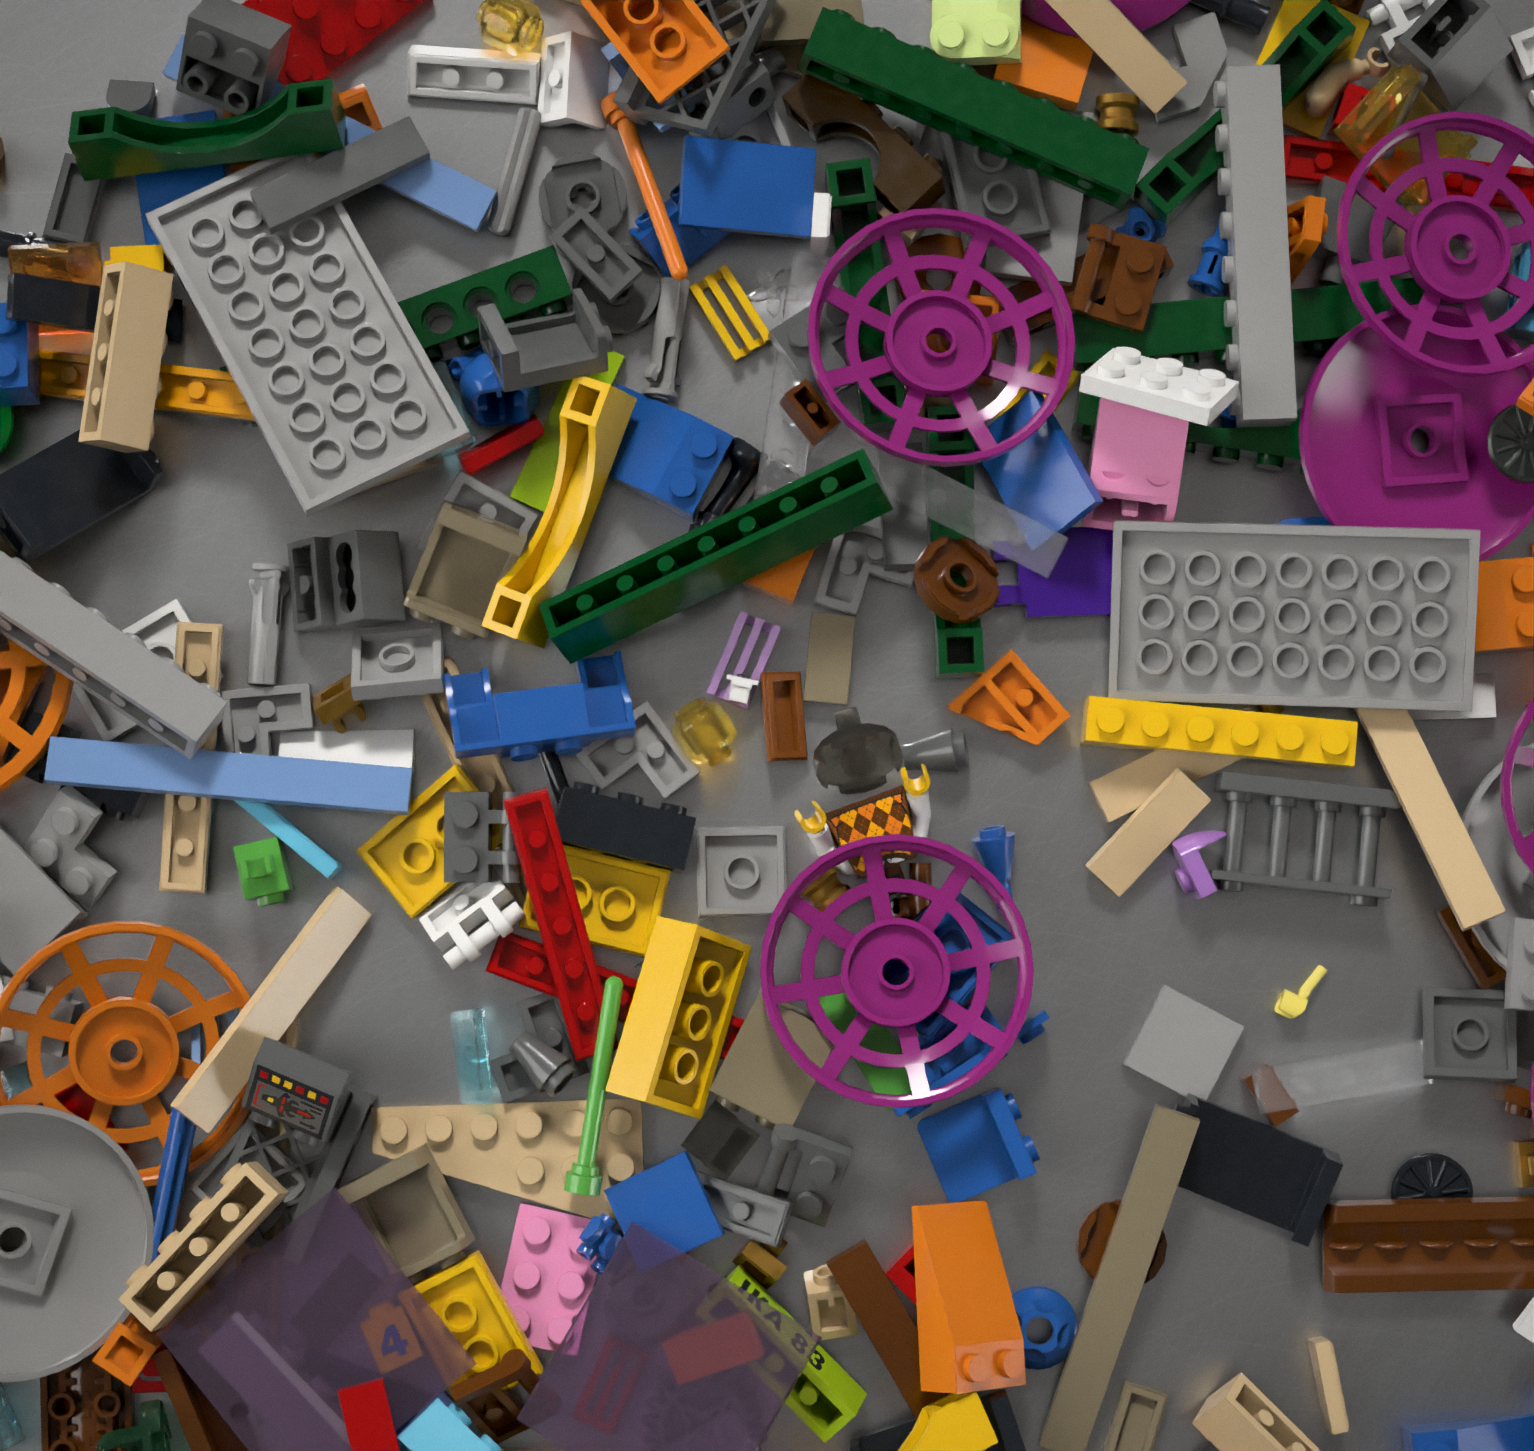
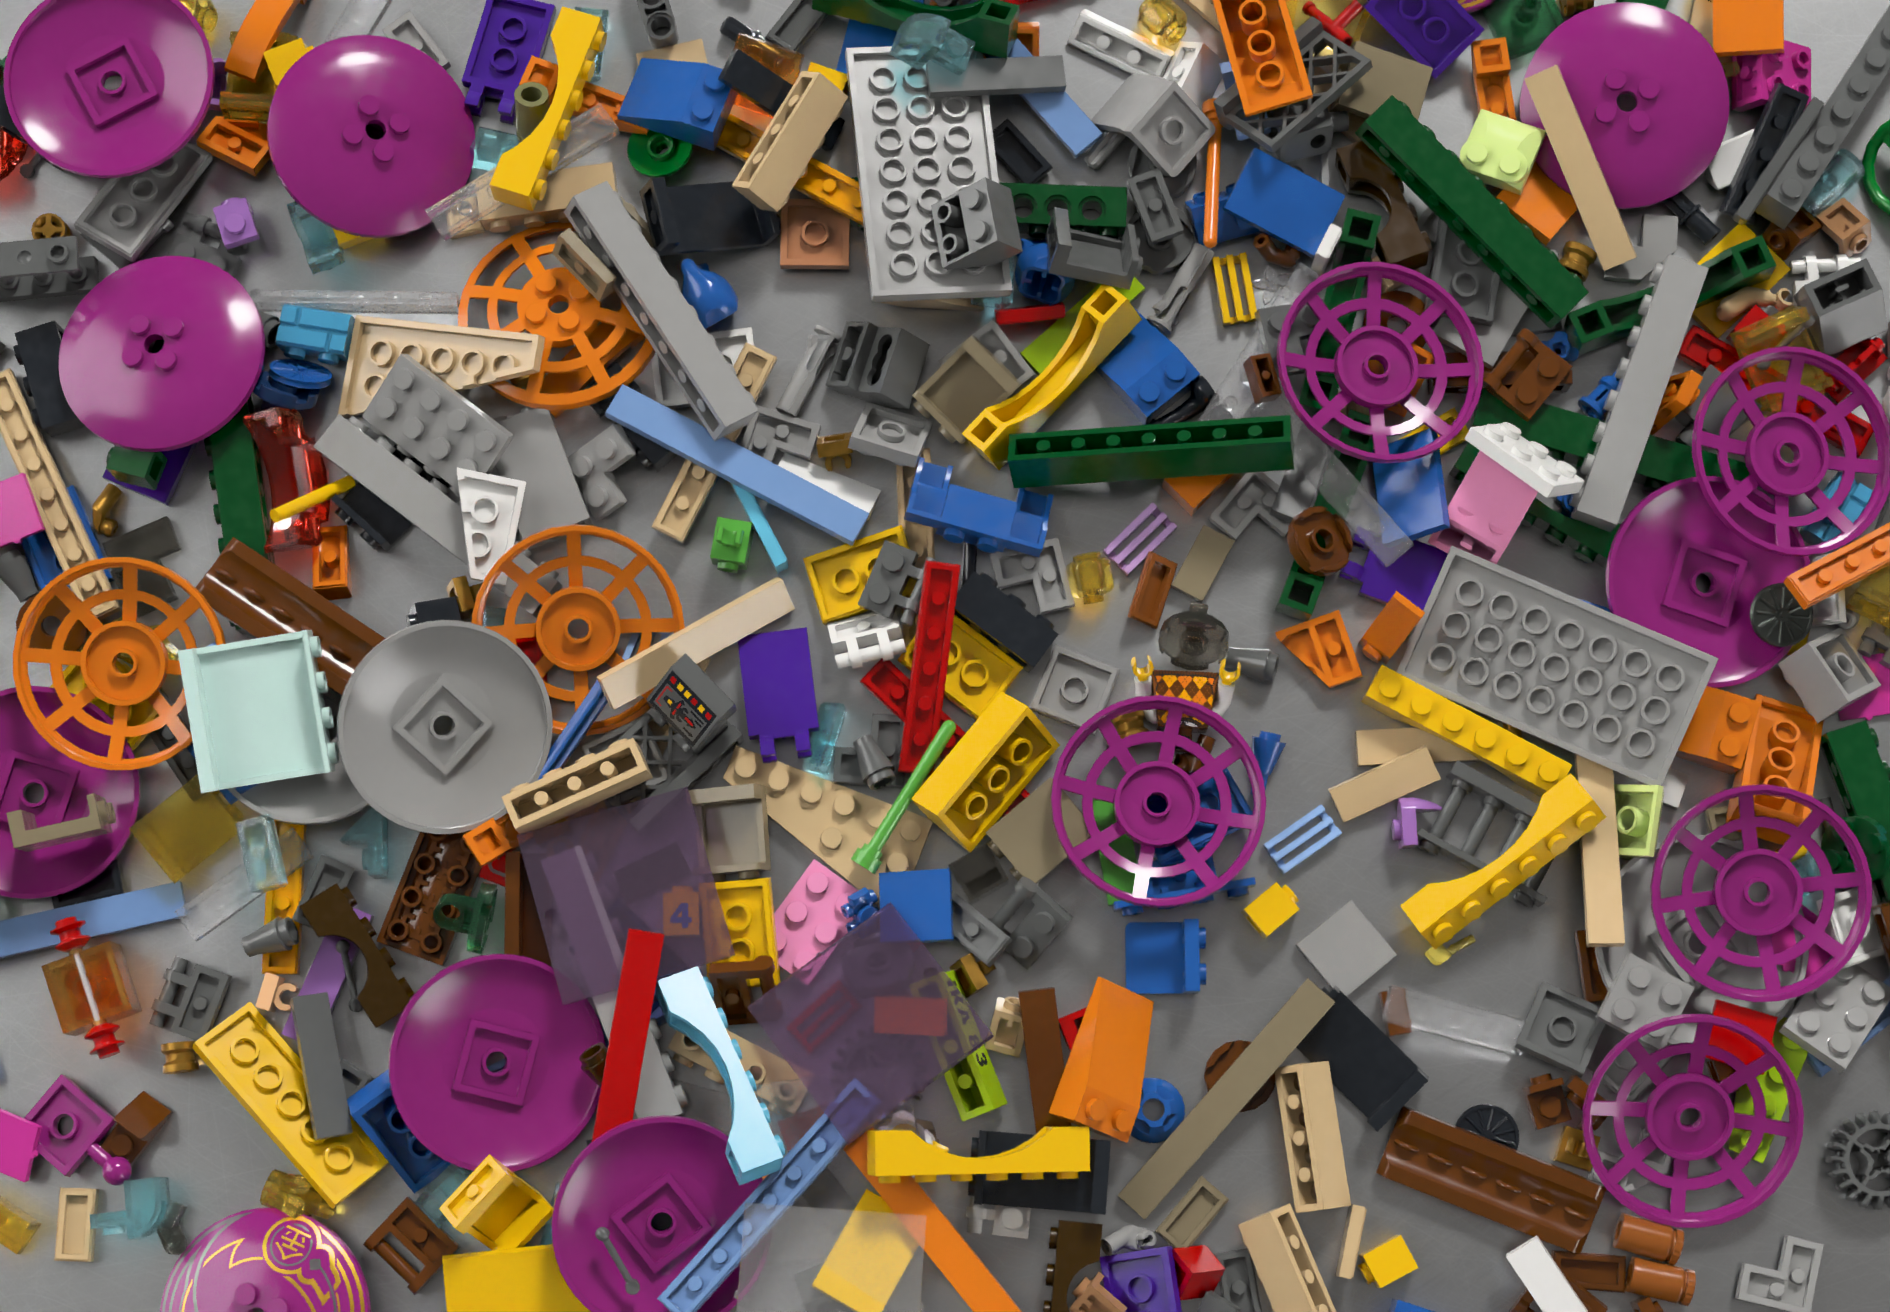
camera: 30 degrees right, 5 degrees down
white piece [726,674,759,704] -> none
none -> blue piece [681,258,738,329]
none -> dark purple tile [738,627,820,763]
none -> nougat plate [780,199,850,269]
none -> clear light blue brick [889,13,976,76]
none -> dark grey slope [931,177,1023,270]
none -> black tile [993,118,1053,184]
none -> light grey piece [1091,73,1215,177]
none -> yellow brick [1241,882,1300,939]
none -> reddish brown arm [1253,233,1301,268]
none -> light blue tile [1263,804,1342,875]
none -> tan brick [1274,1061,1351,1213]
none -> yellow brick [1357,1235,1419,1288]
none -> orange slope [1358,591,1425,664]
none -> yellow arch [1400,773,1606,950]
none -> reddish brown bracket [1522,1073,1572,1130]
none -> yellowish green slope [1614,784,1664,860]
none -> red hinge [1814,337,1888,404]

